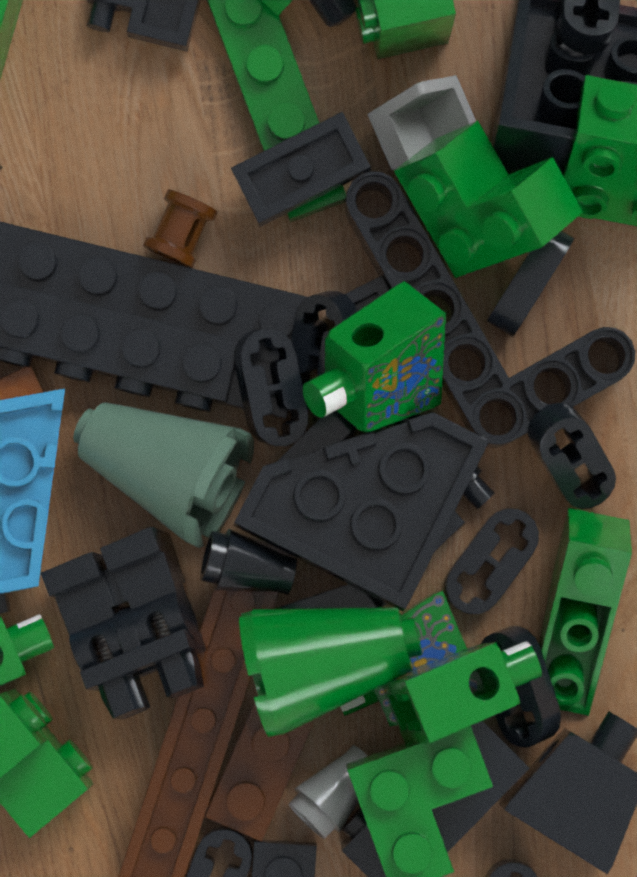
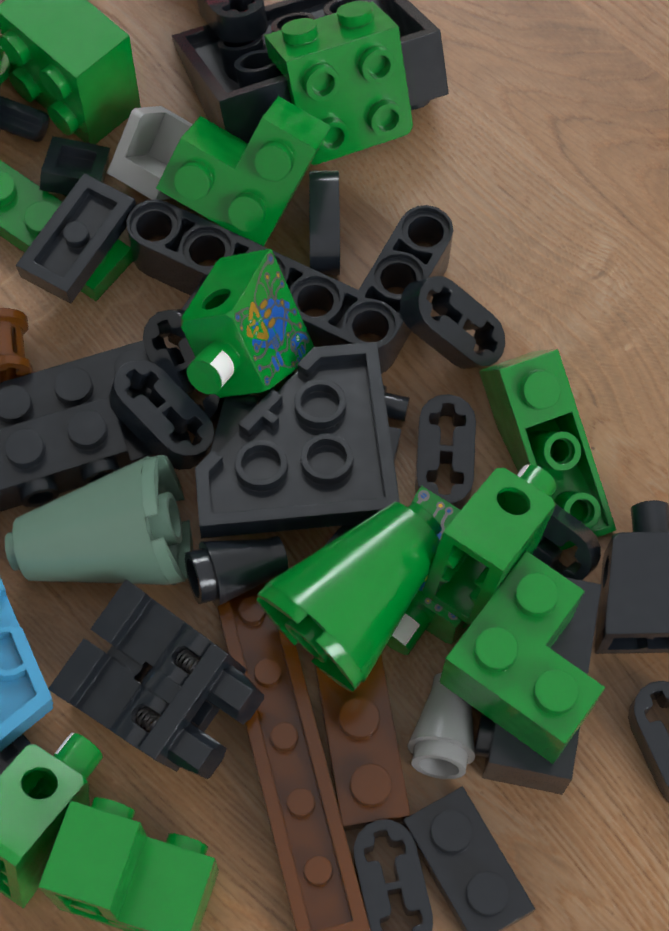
camera: 30 degrees left, 20 degrees down
none -> black plate [40,136,110,197]

